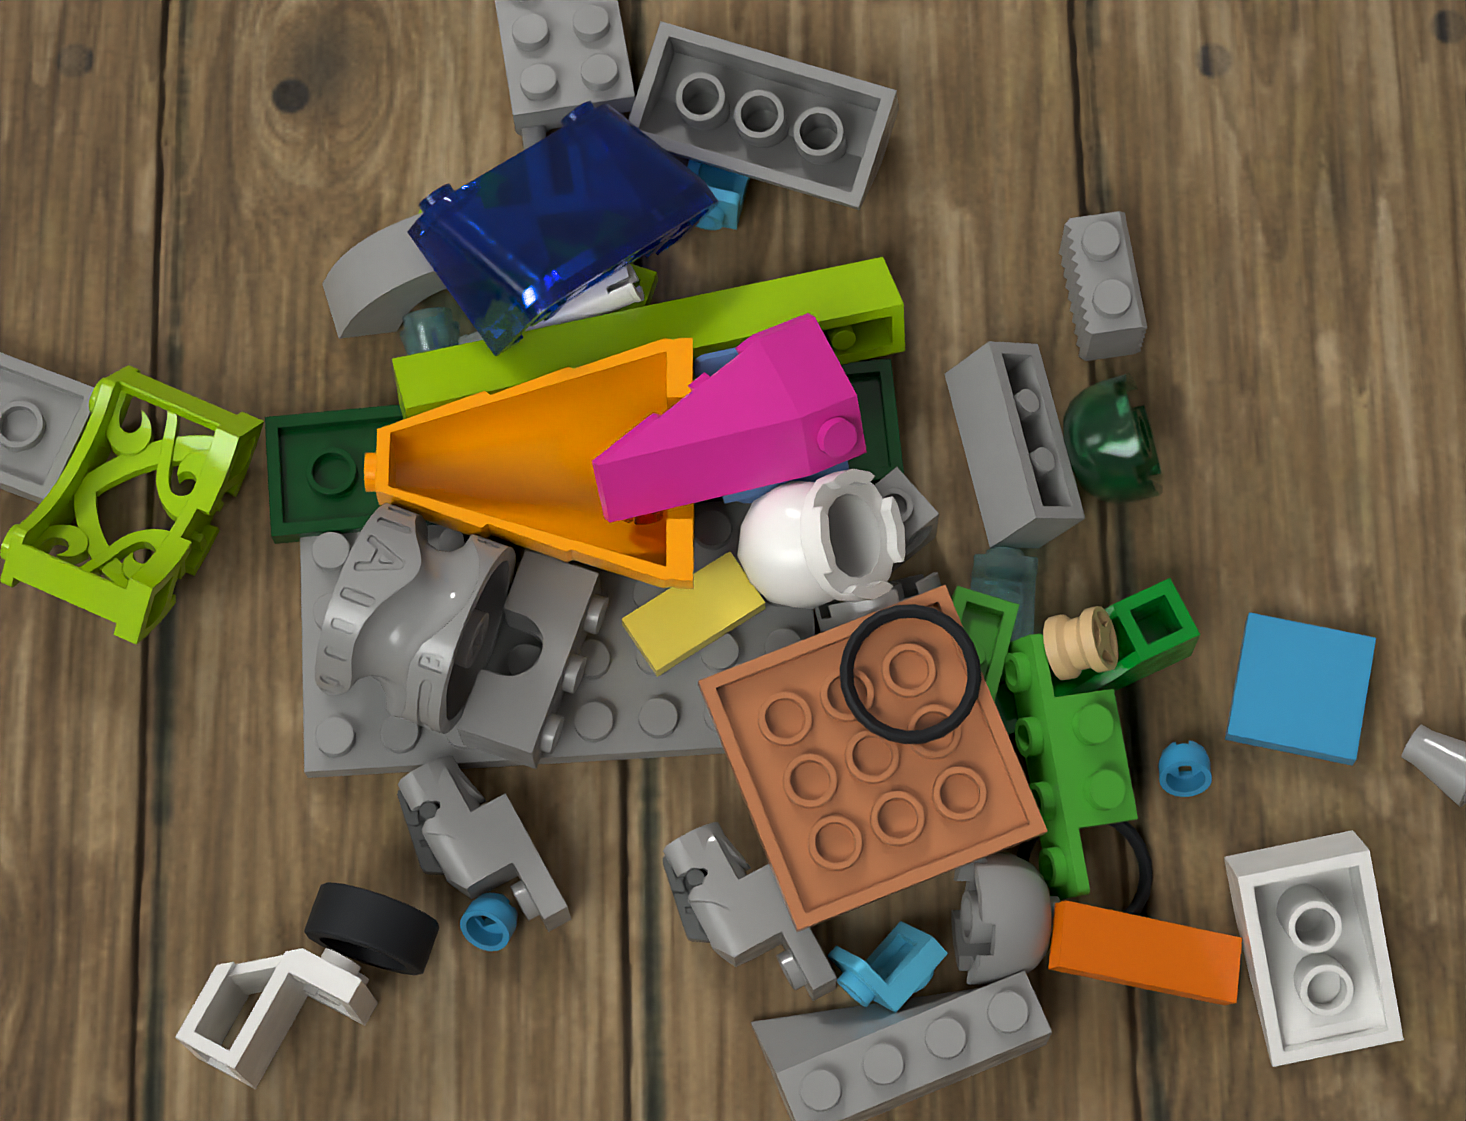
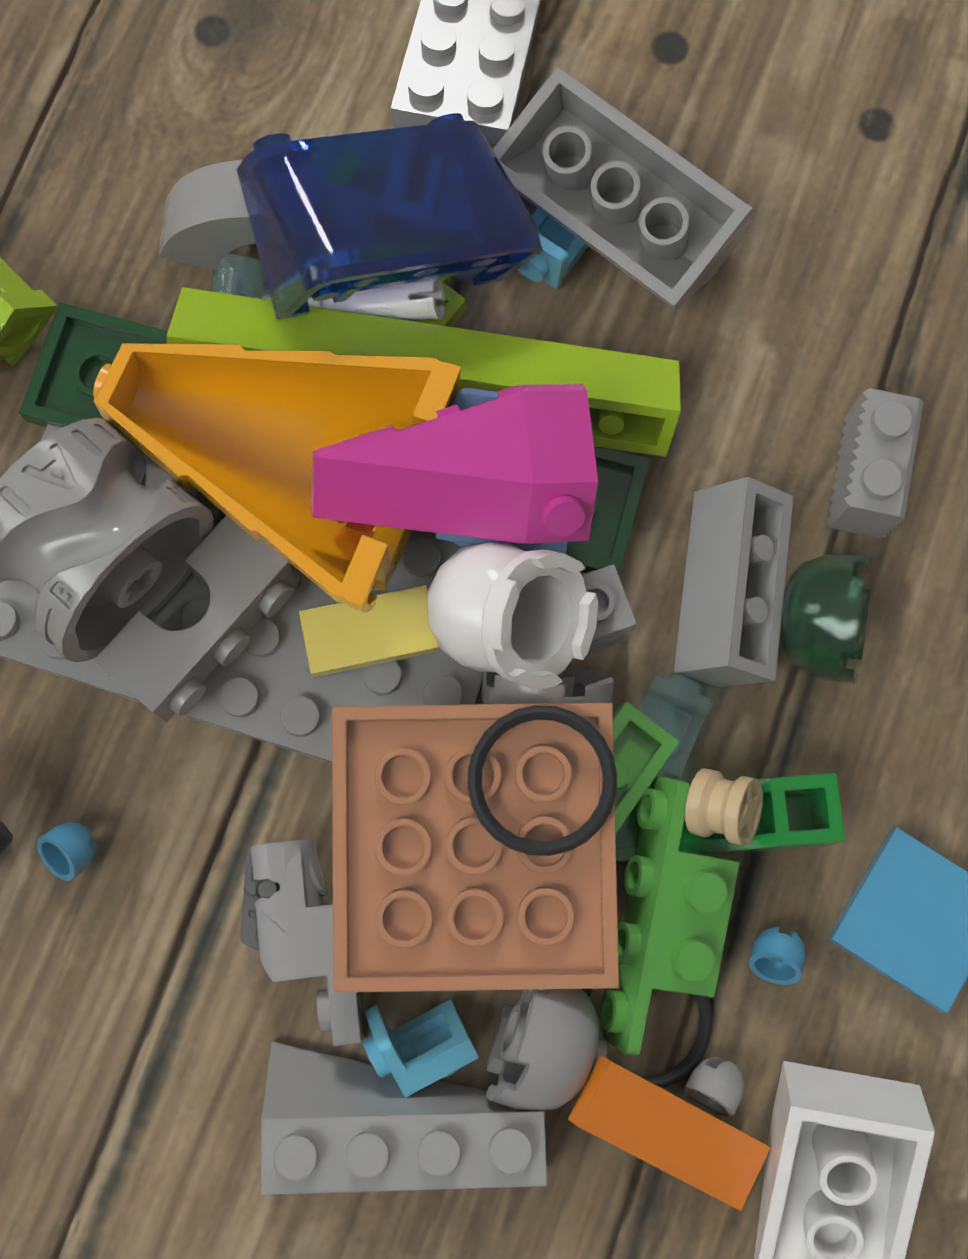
camera: 15 degrees right, 5 degrees up
light grey plate [397,756,572,932] -> none
none -> light grey hinge [684,1056,745,1117]

